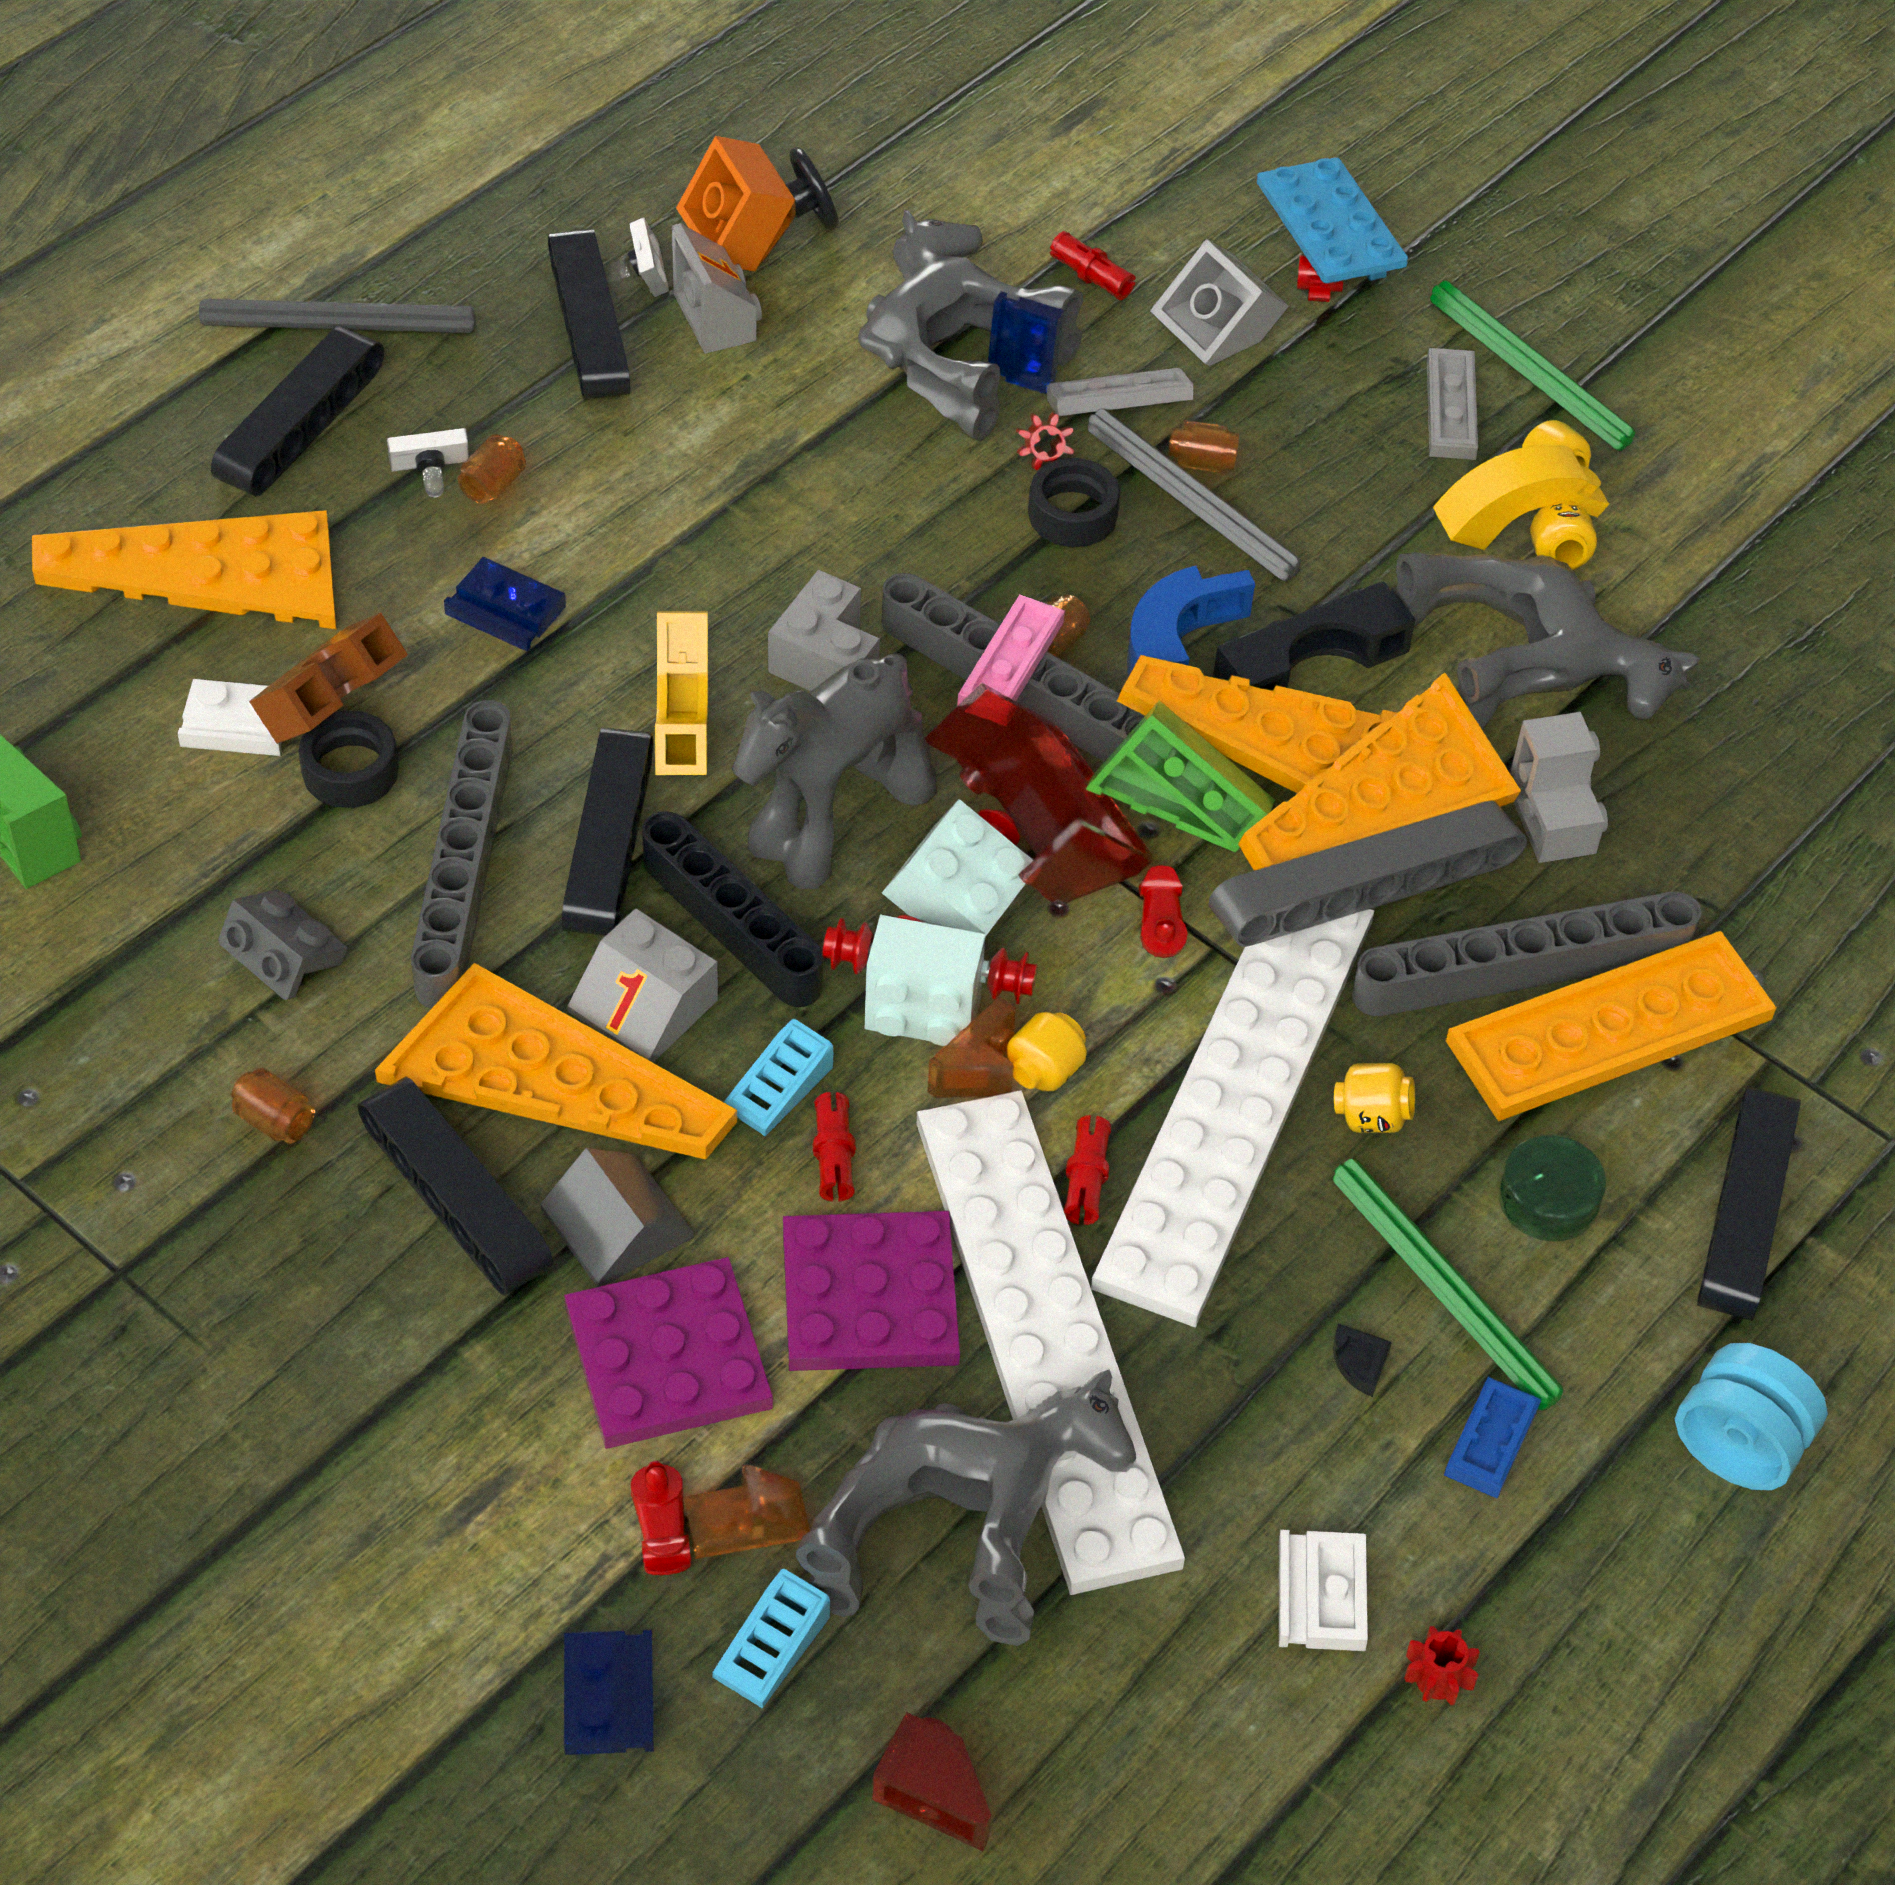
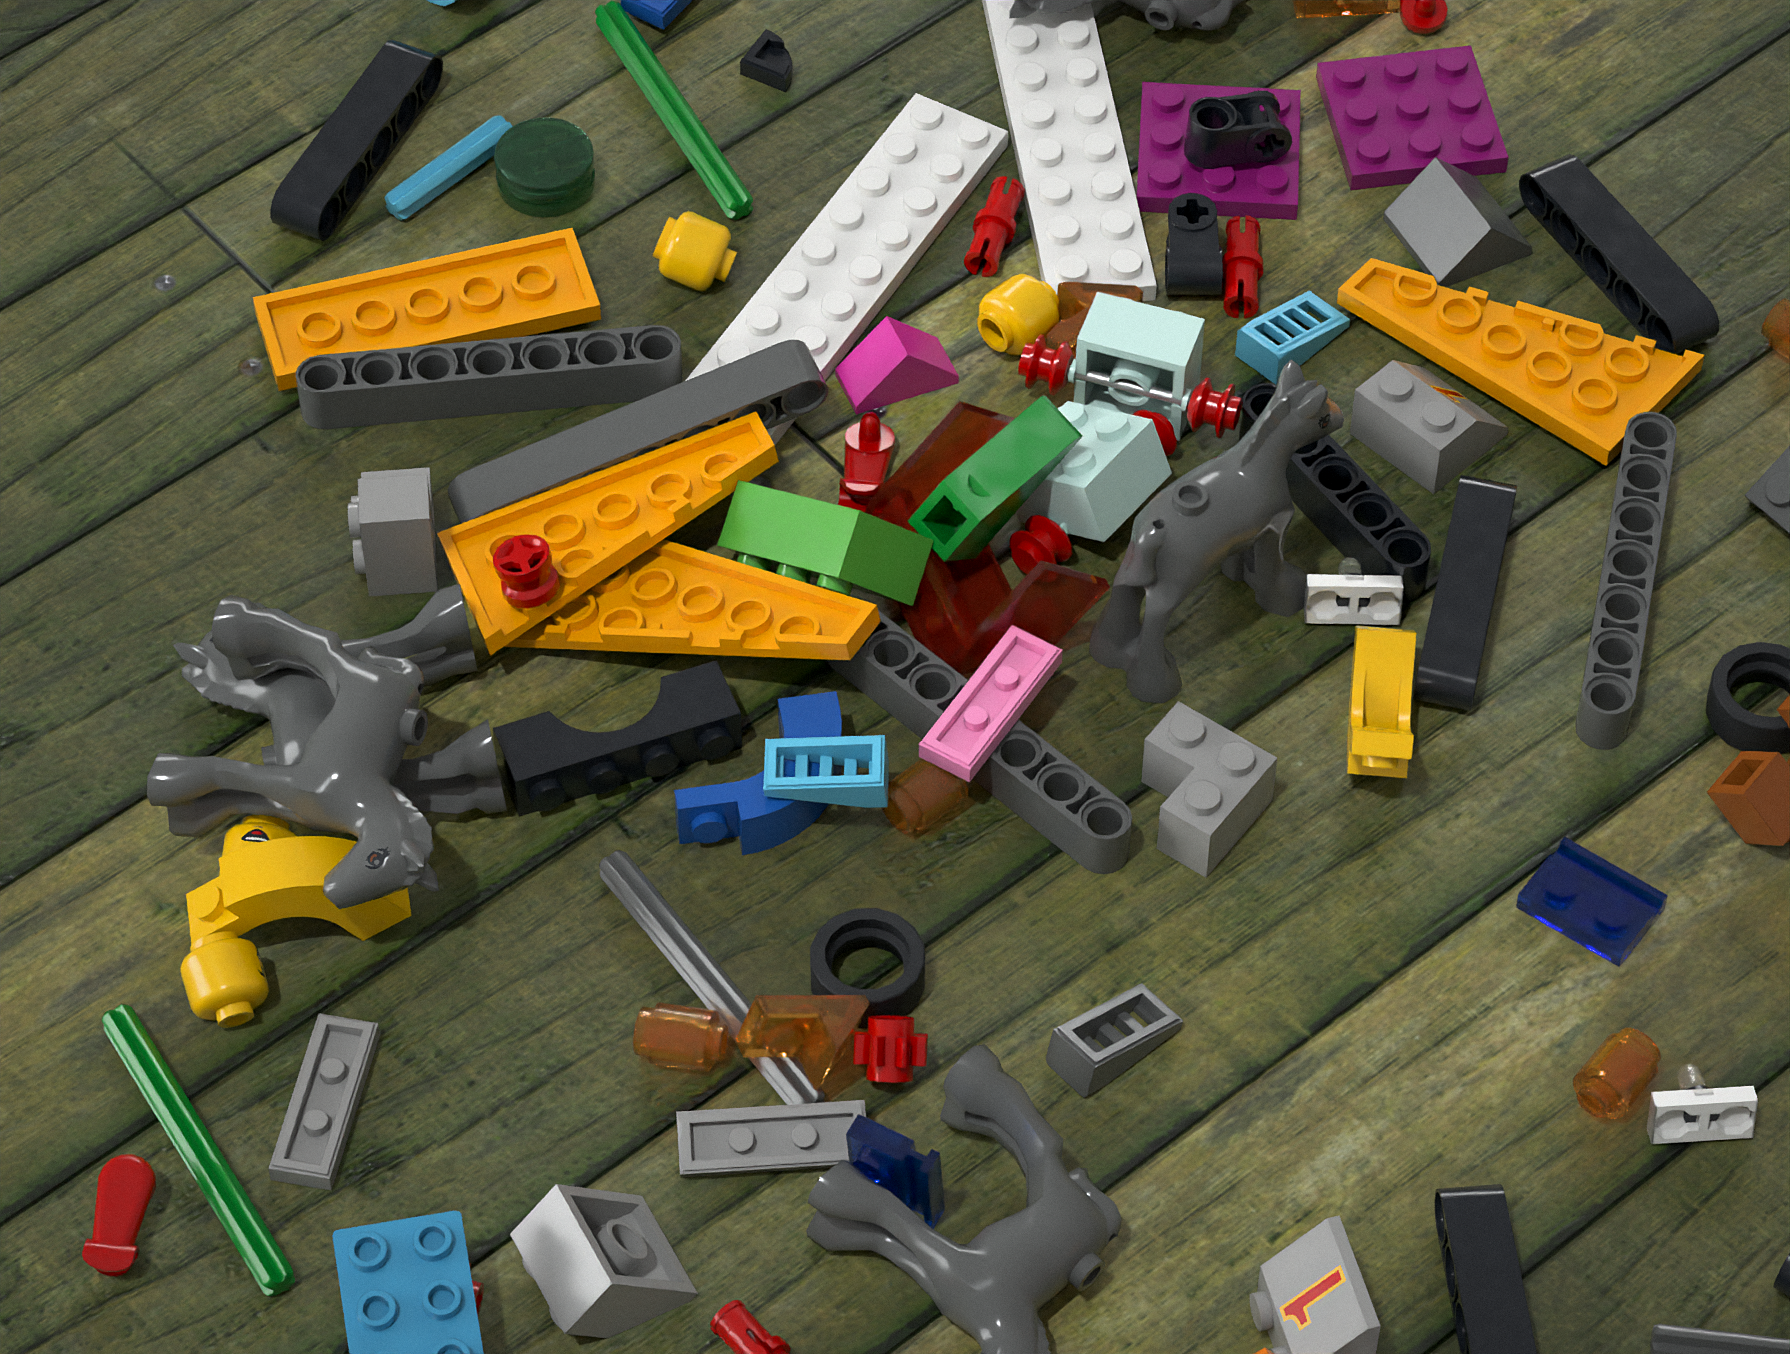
camera: 170 degrees left, 0 degrees up
none -> red piece [82,1154,156,1277]
none -> dark grey animal [147,595,439,909]
none -> medium azure axle [384,115,515,220]
none -> red wheel [493,534,560,609]
none -> clear orange slope [735,995,869,1090]
none -> medium azure slope [763,735,889,808]
none -> dark pink slope [835,316,959,414]
none -> green slope [908,396,1083,562]
none -> dark grey slope [1046,983,1183,1097]
none -> black piece [1165,193,1223,295]
none -> black piece [1184,90,1292,169]
none -> white piece [1304,557,1404,625]

